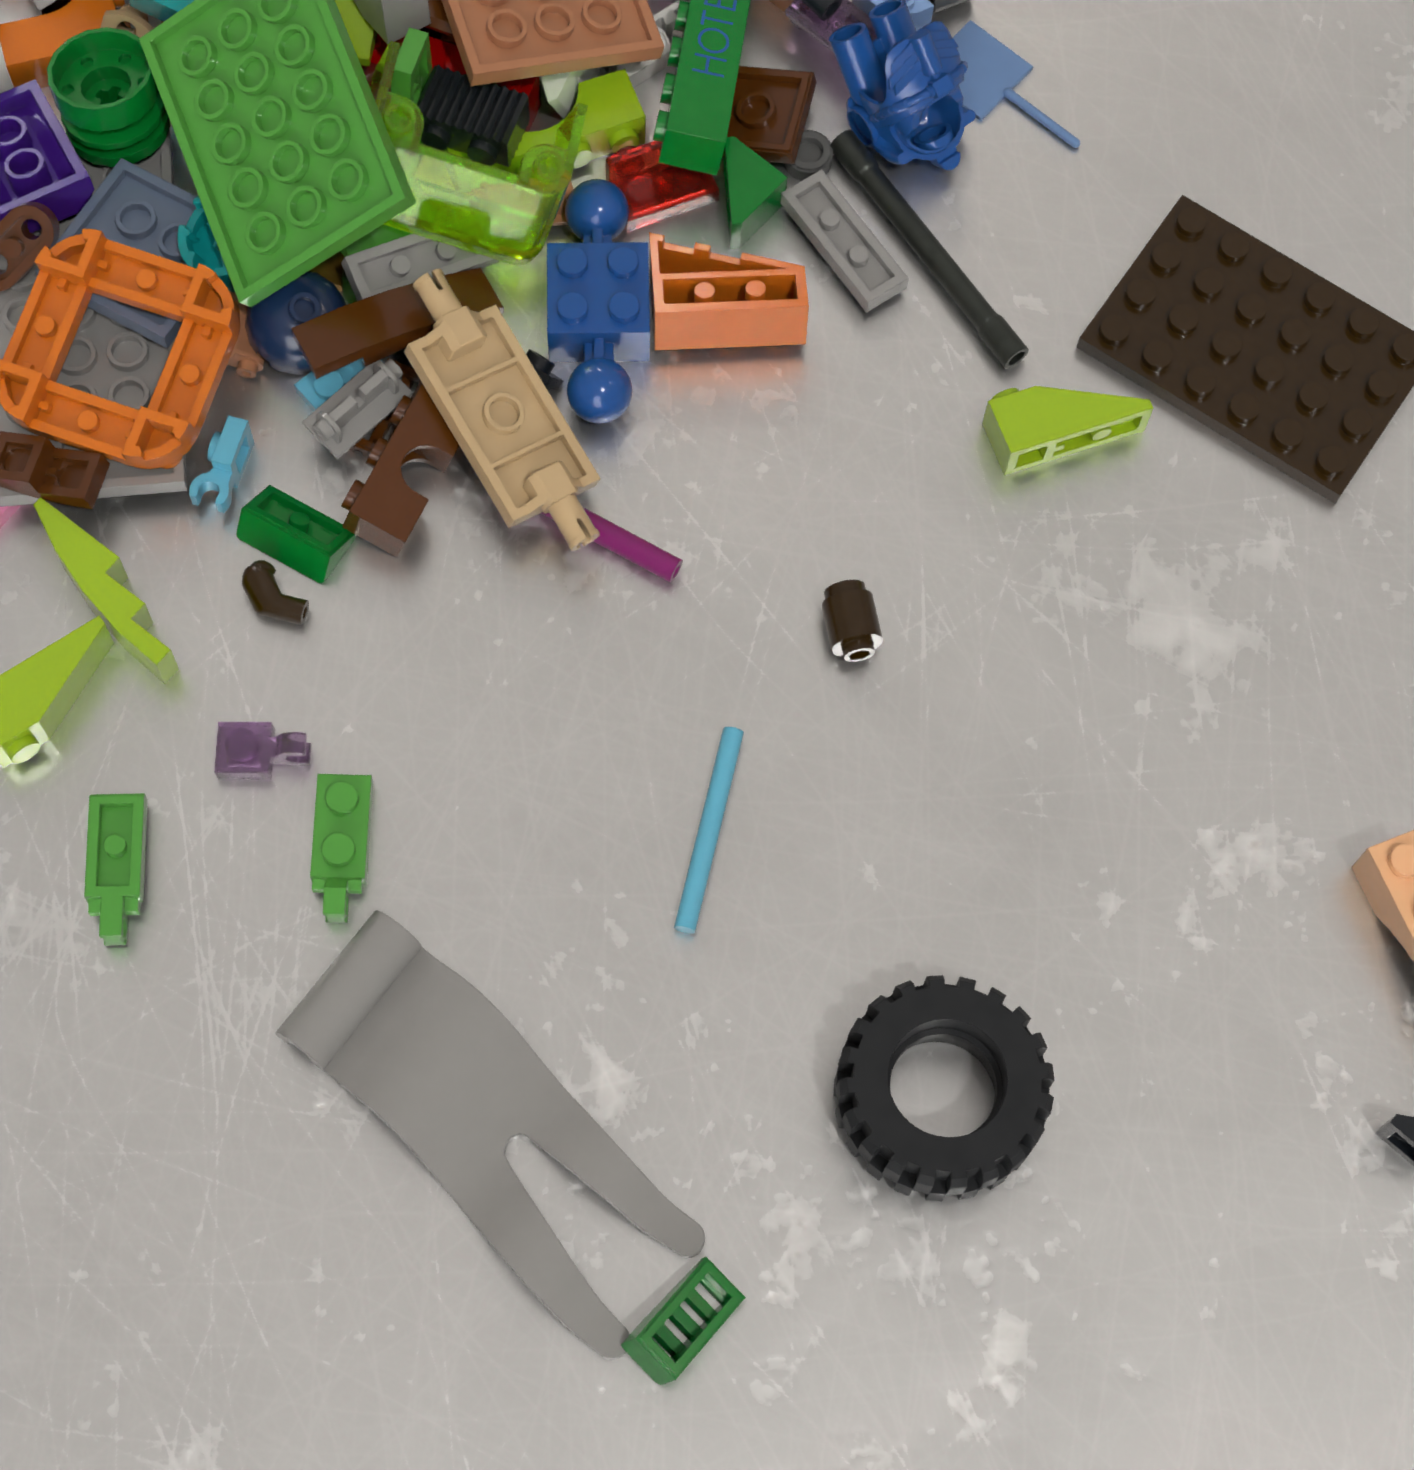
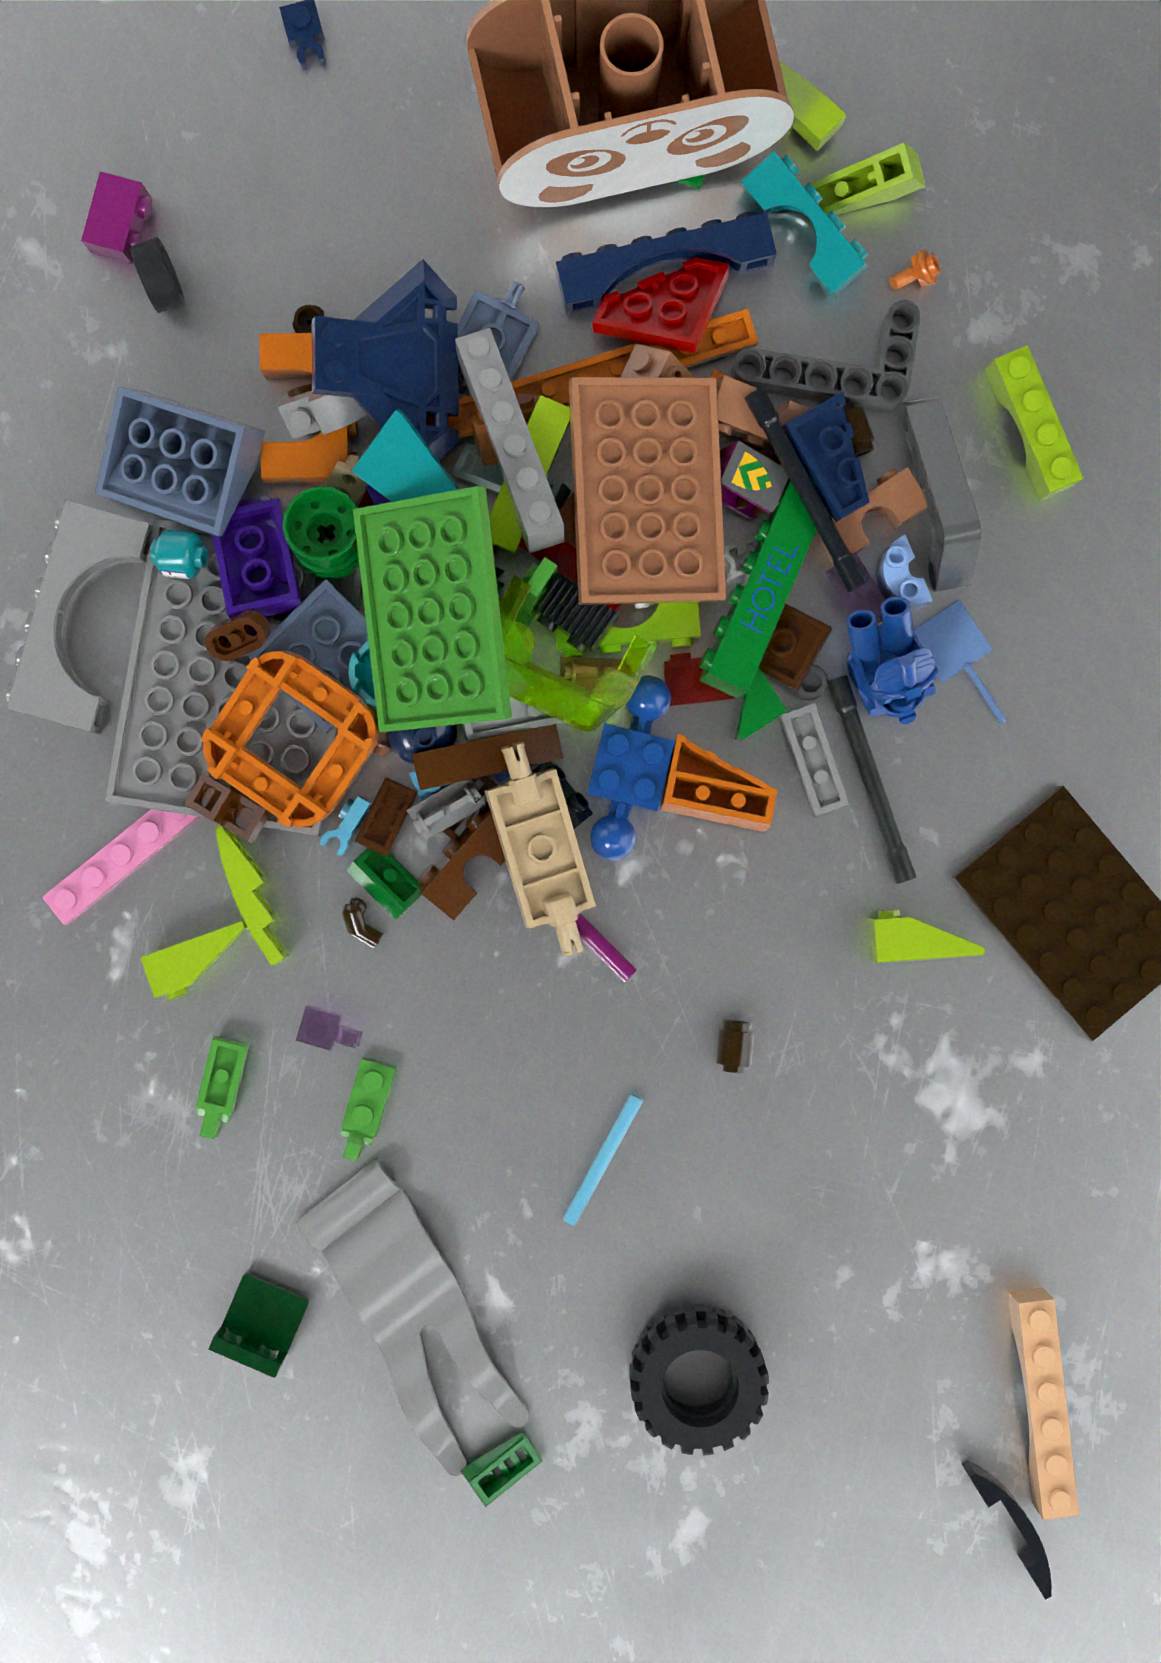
camera: 20 degrees right, 20 degrees up
none -> dark green bracket [208,1273,309,1378]
none -> reddish brown plate [354,777,418,857]

